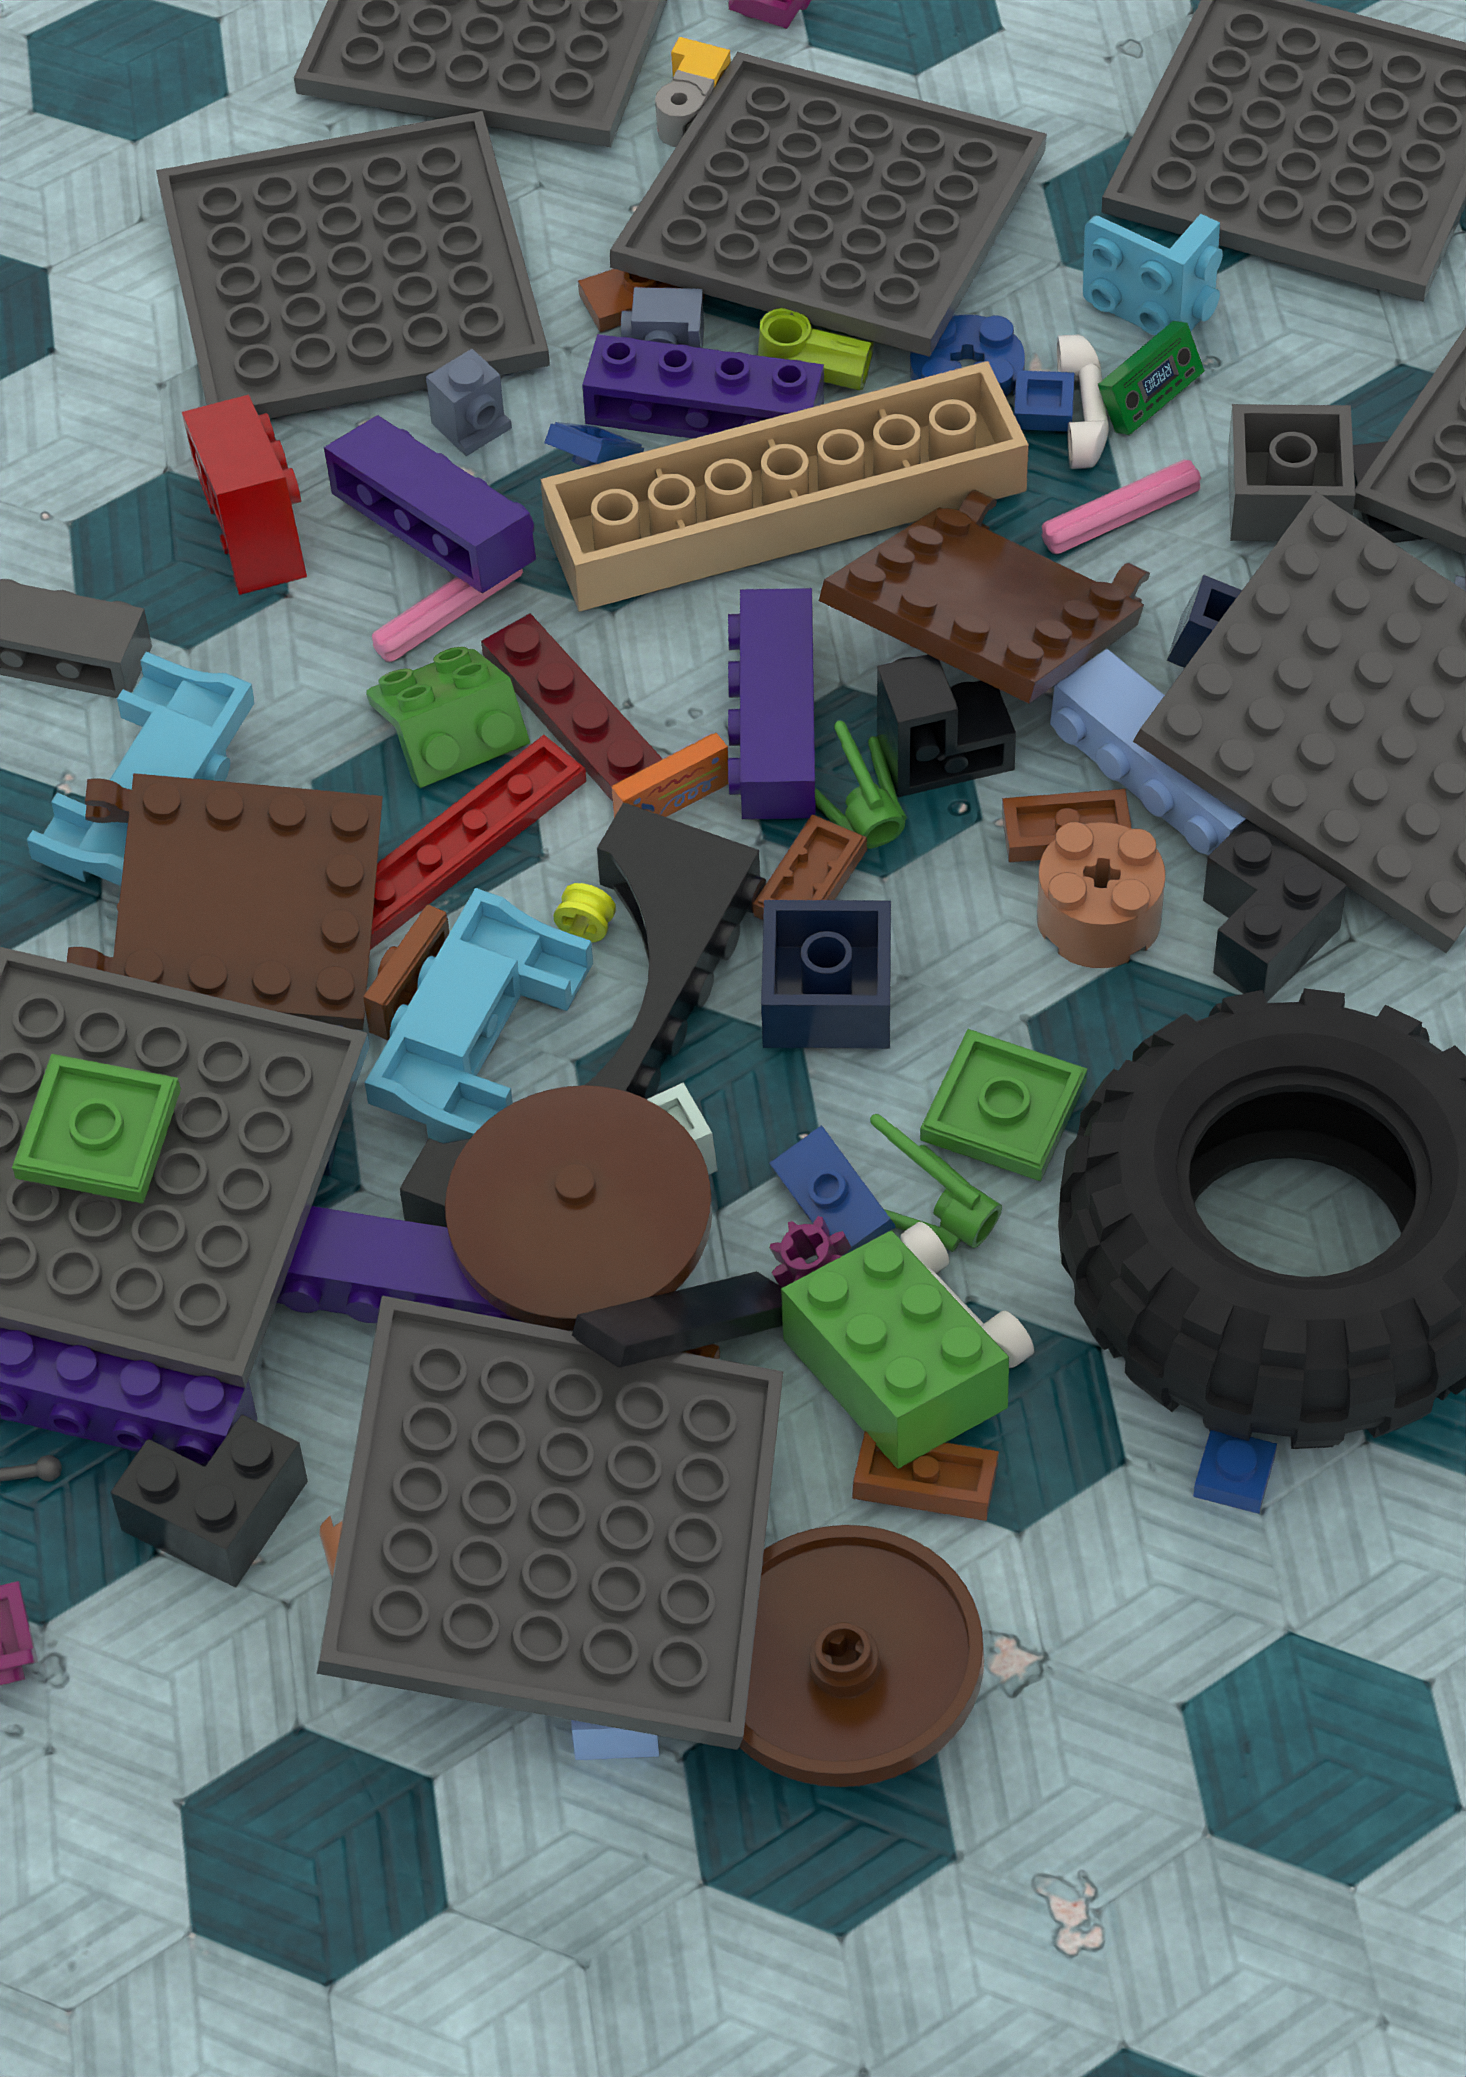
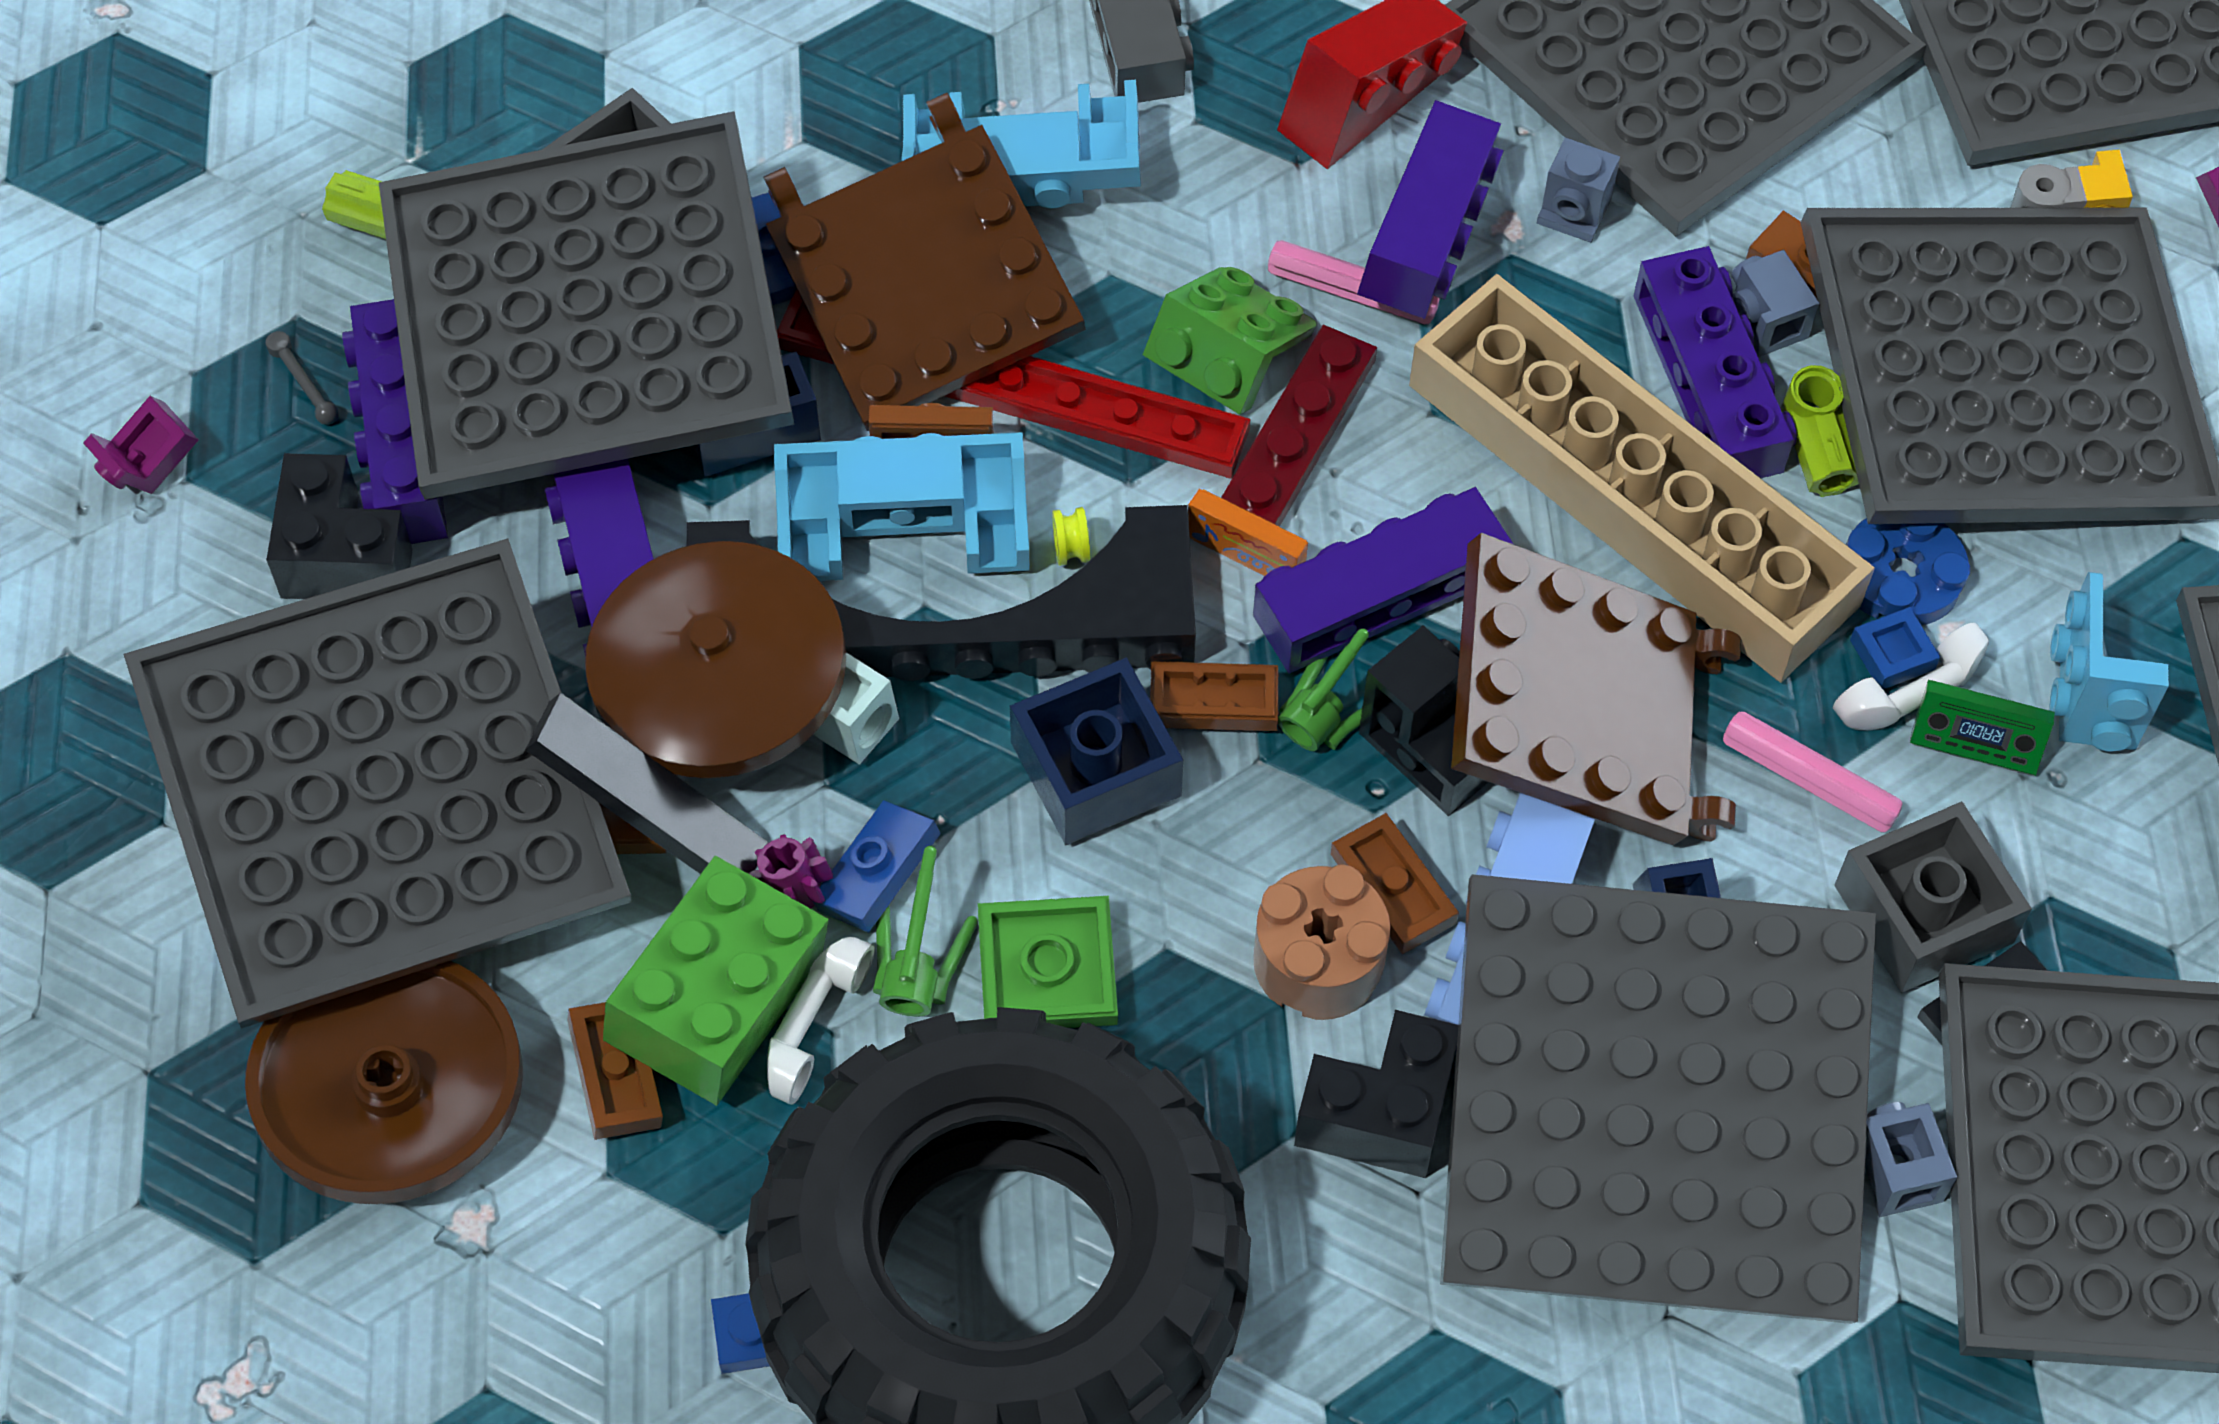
camera: 60 degrees right, 5 degrees up
bright green plate [12,1054,181,1204] -> none
blue plate [544,422,645,467] -> none

